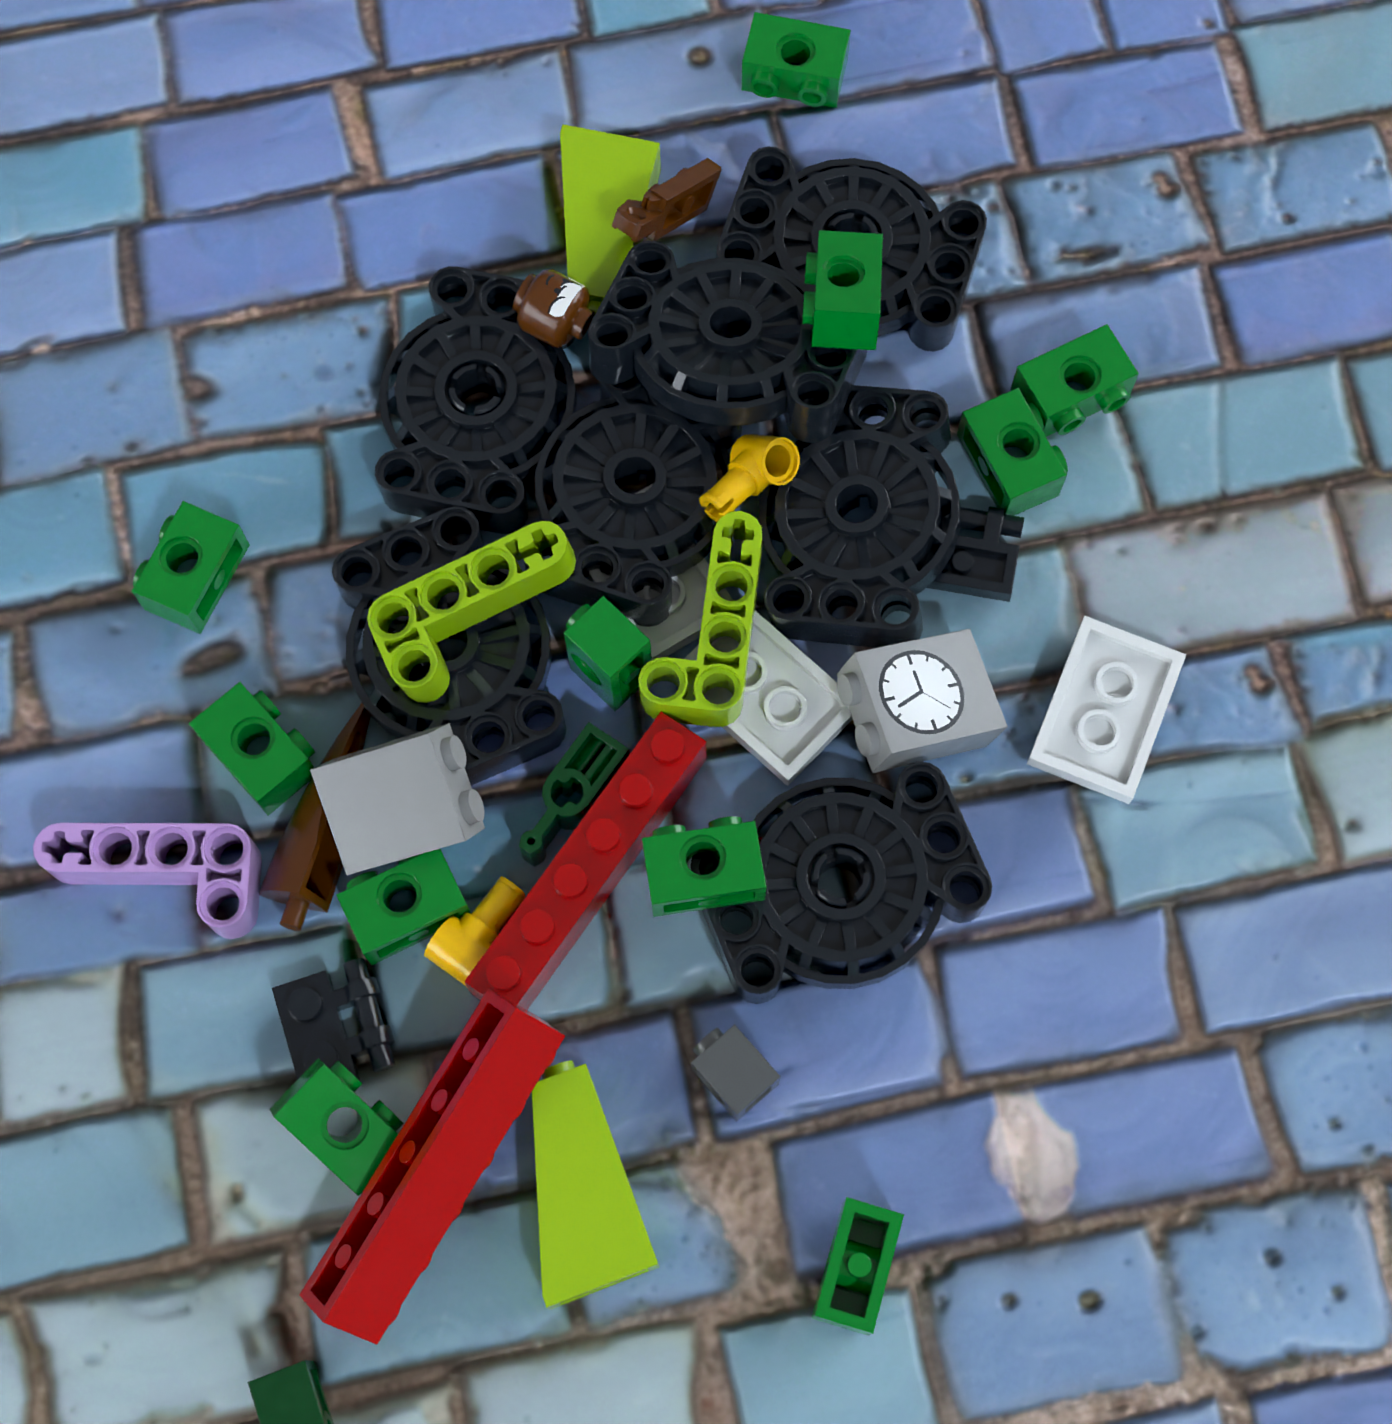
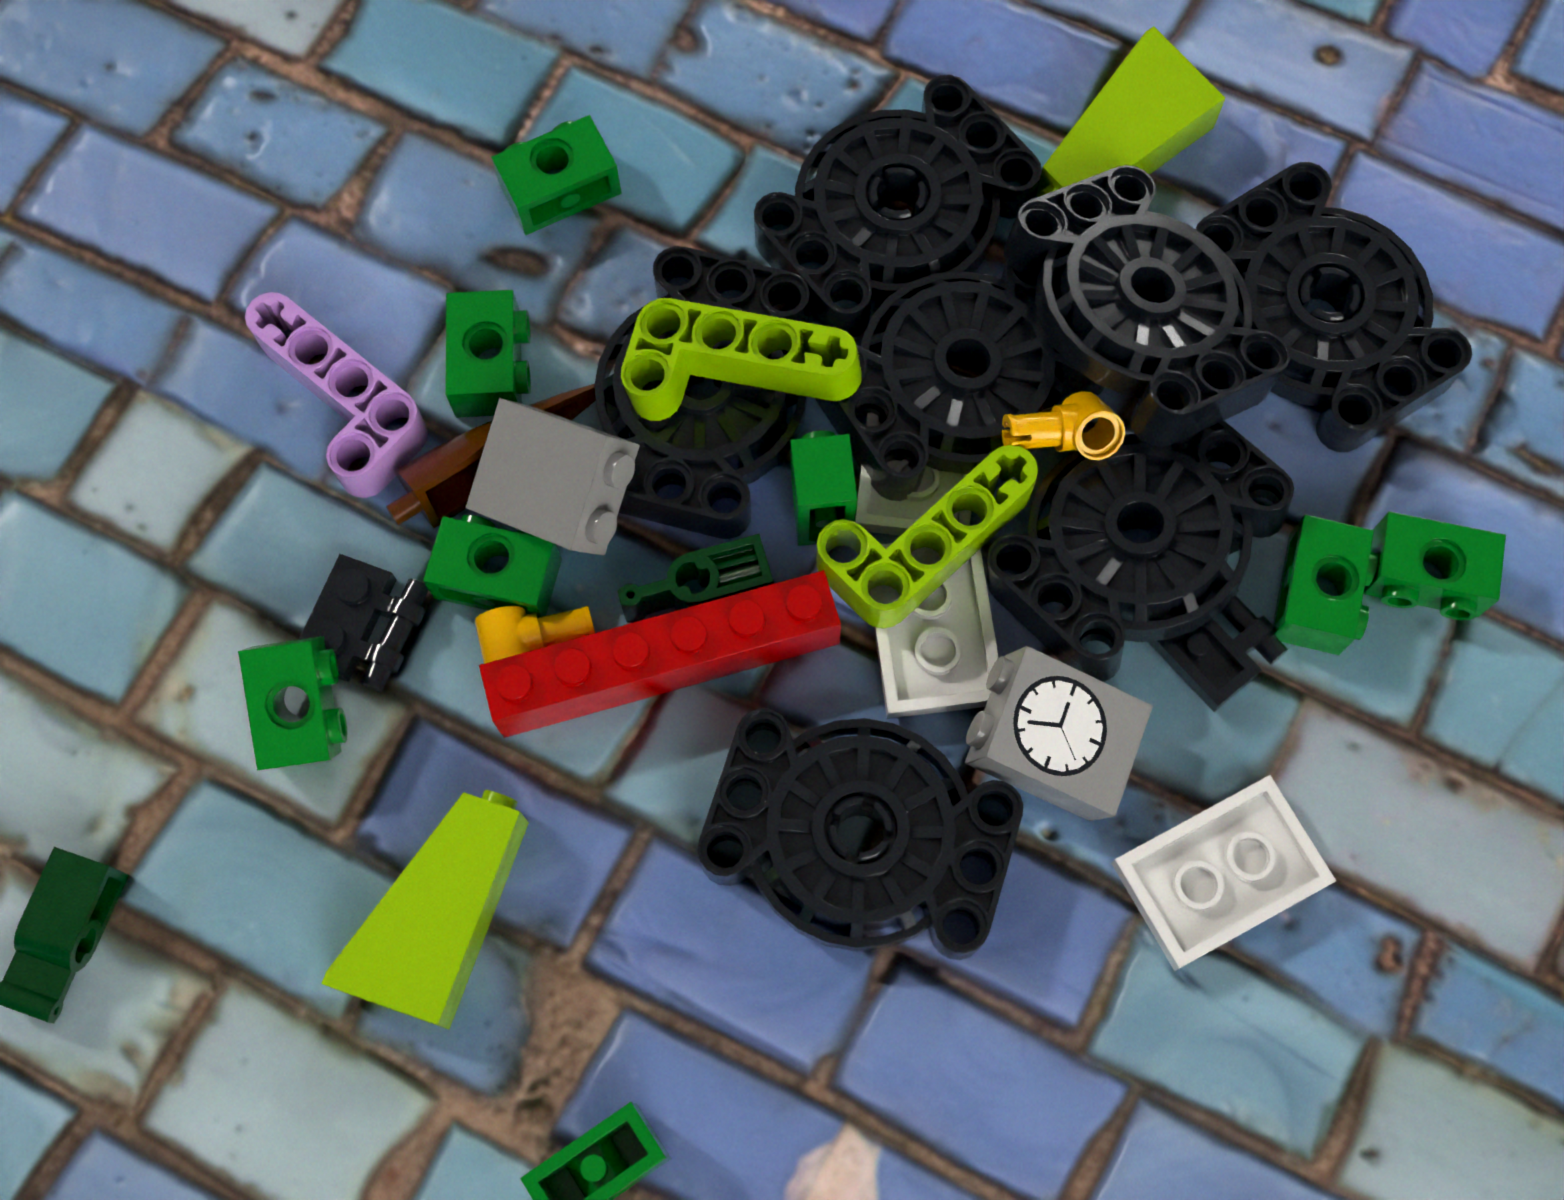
camera: 40 degrees right, 0 degrees up
red brick [299,988,565,1345] -> none
reddish brown head [512,269,595,348] -> none
reddish brown hinge [612,158,722,243] -> none
green brick [642,816,767,917] -> none
dark grey brick [691,1024,781,1122] -> none
green brick [741,12,851,108] -> none
green brick [802,230,883,350] -> none

